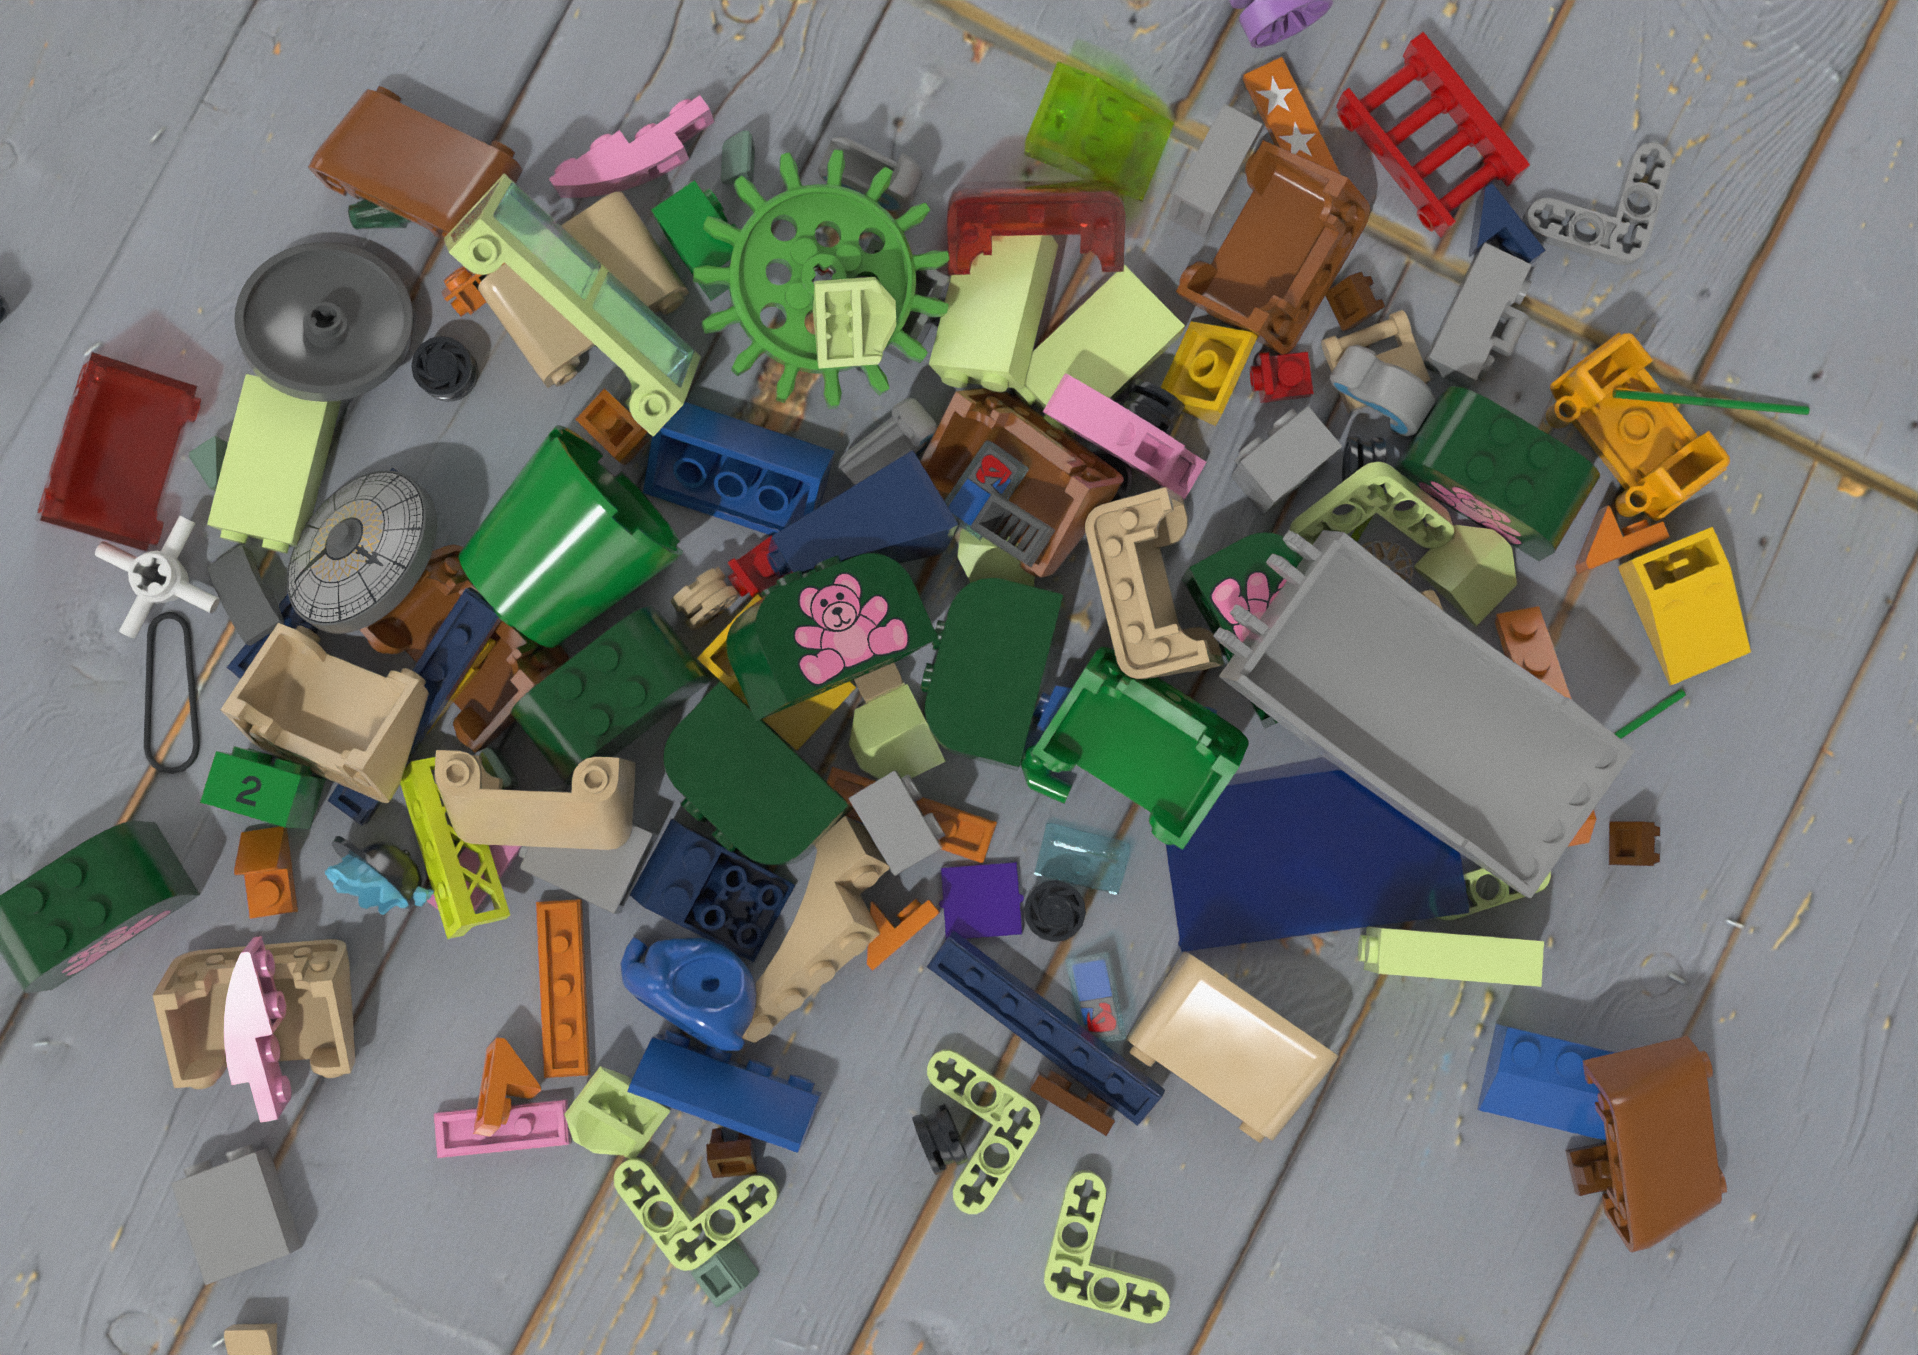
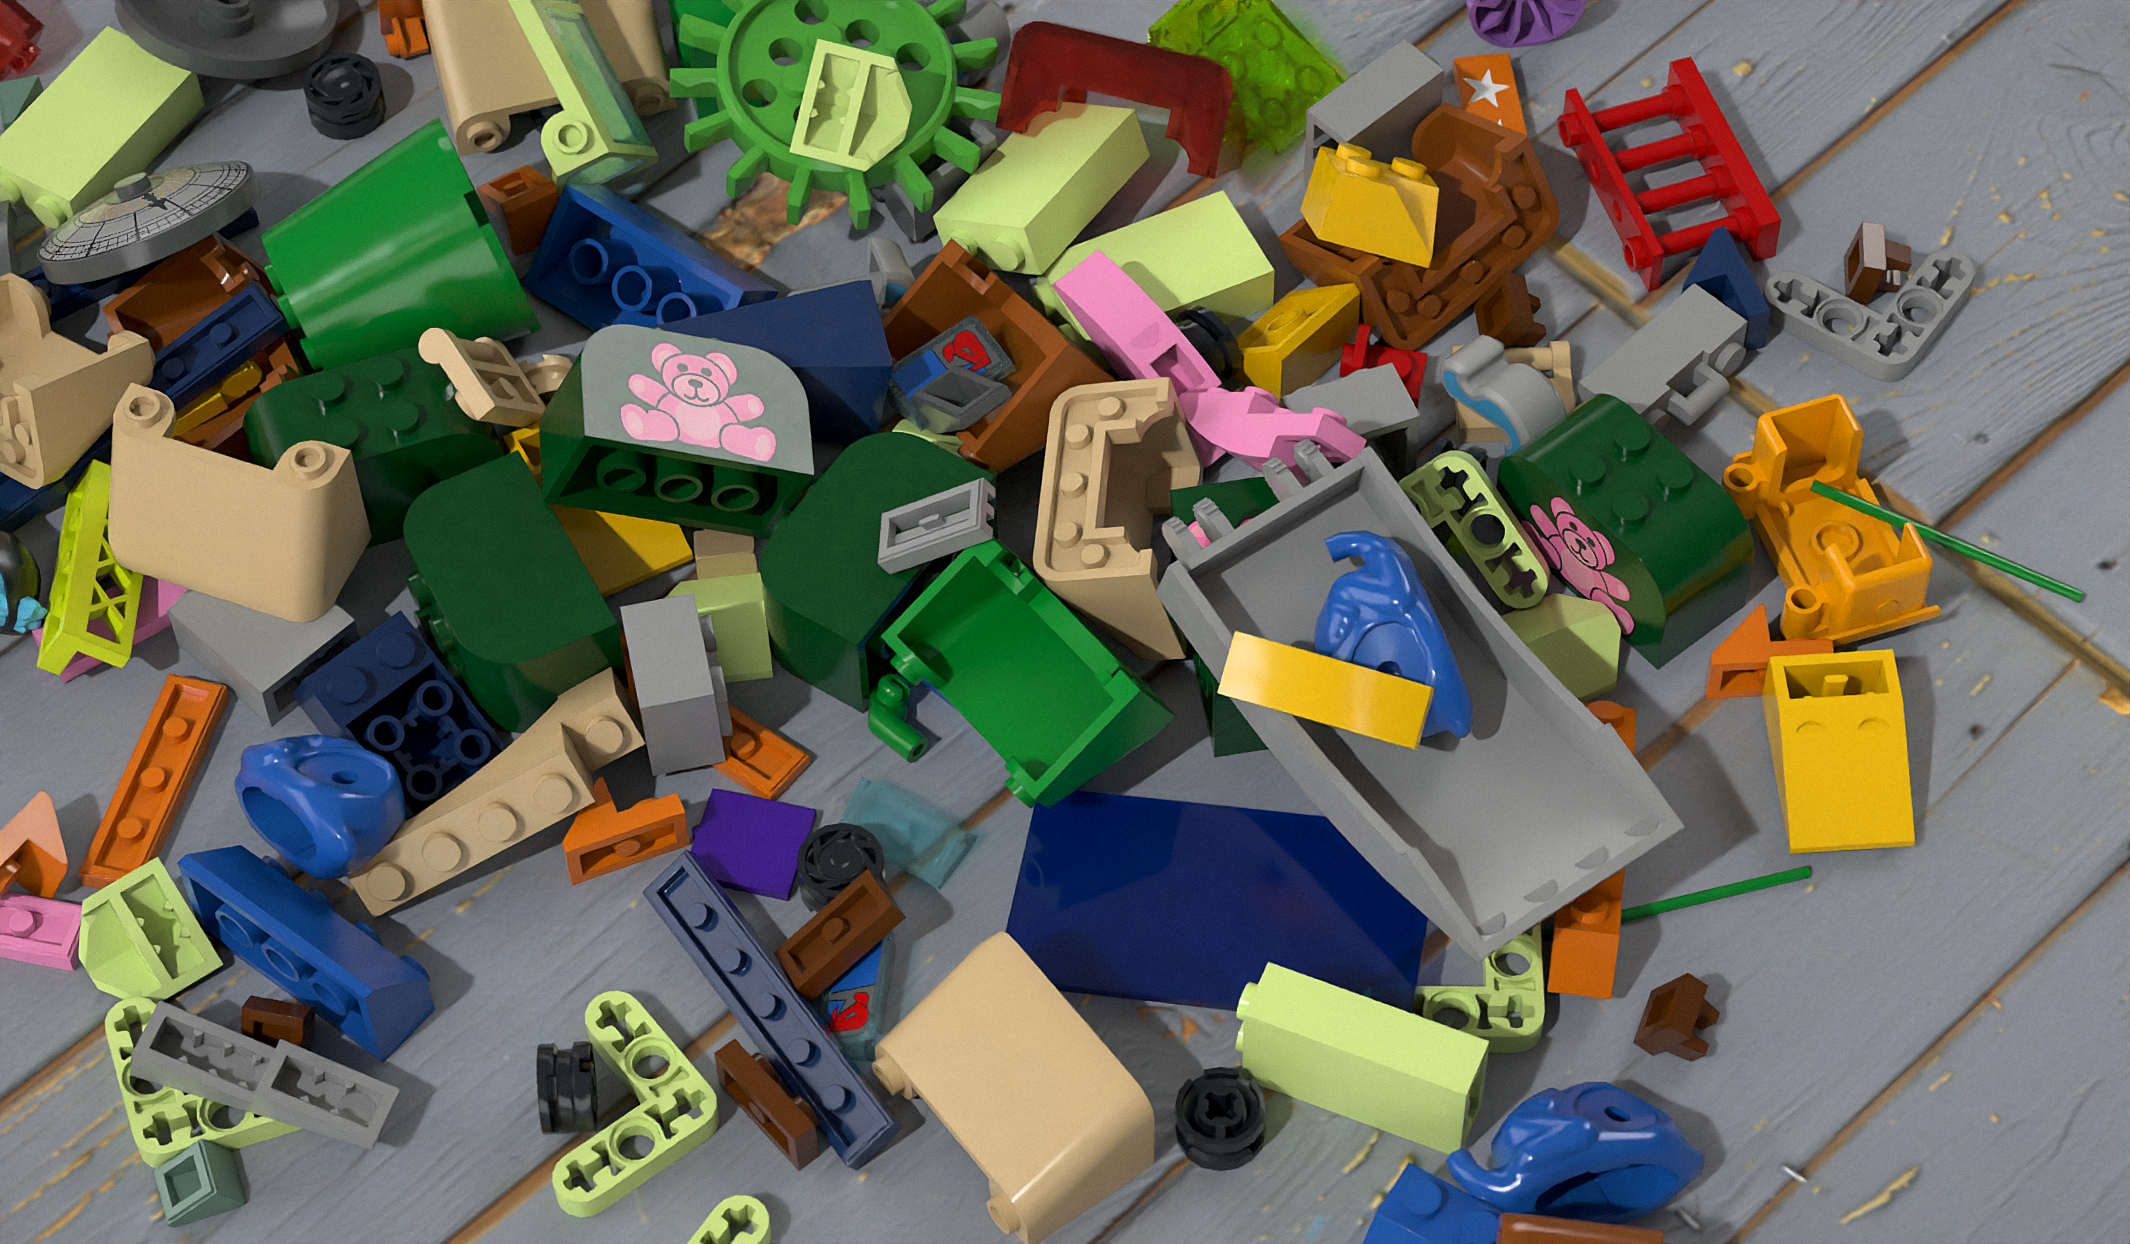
camera: 15 degrees right, 30 degrees down
none -> light grey slope [130,1000,400,1150]
none -> tan plate [418,328,546,428]
none -> reddish brown plate [773,869,906,1001]
none -> light grey tile [878,477,996,574]
none -> black wheel [1175,1067,1267,1171]
none -> bright pink slope [1179,386,1367,484]
none -> yellow slope [1217,631,1435,750]
none -> yellow slope [1300,143,1439,268]
none -> blue piece [1313,530,1474,739]
none -> blue piece [1446,1082,1704,1224]
none -> reddish brown tile [1844,221,1912,305]

